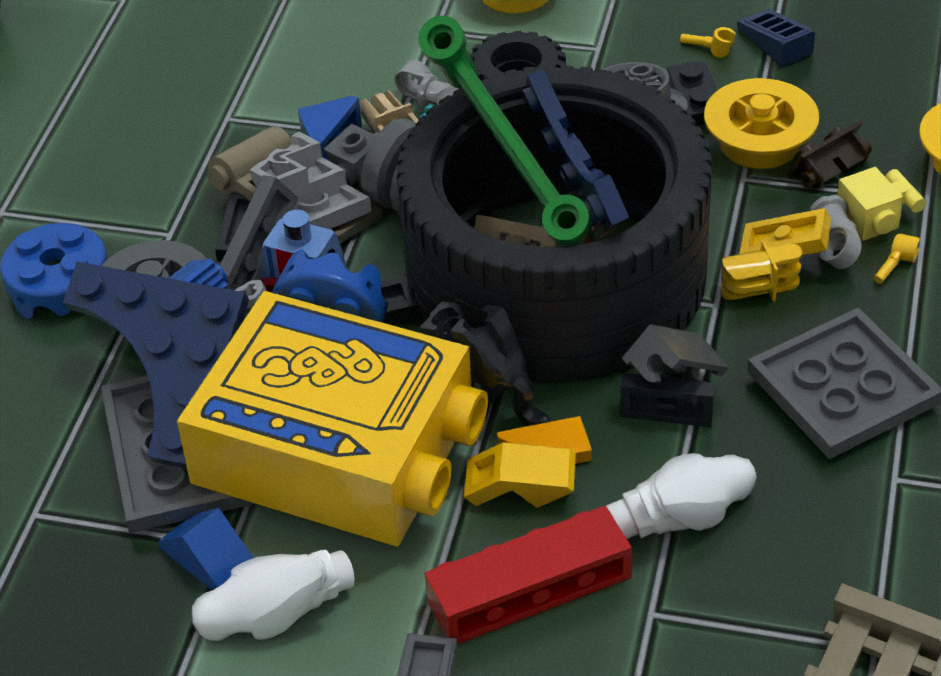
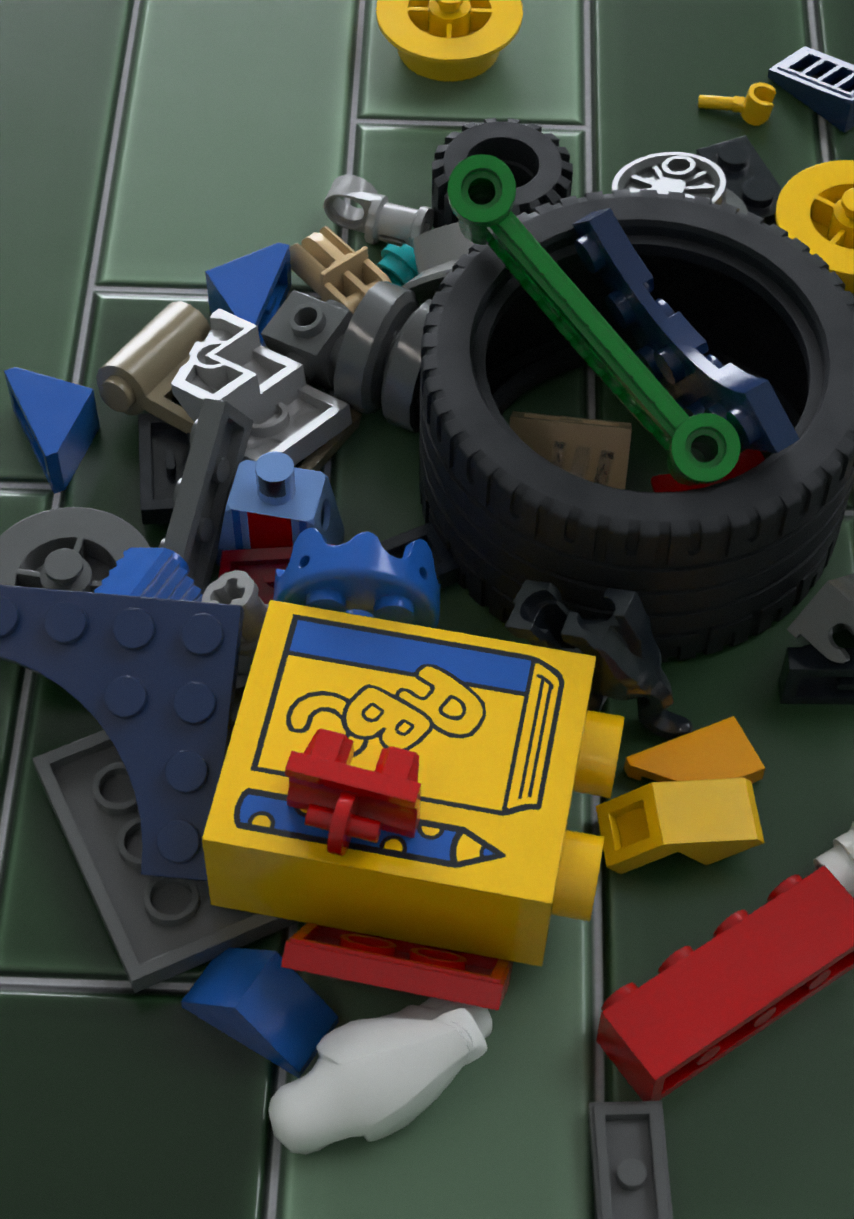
camera: 15 degrees left, 10 degrees up
none -> blue slope [4,367,100,494]
none -> red tile [281,922,514,1011]
none -> red hips [285,728,421,857]

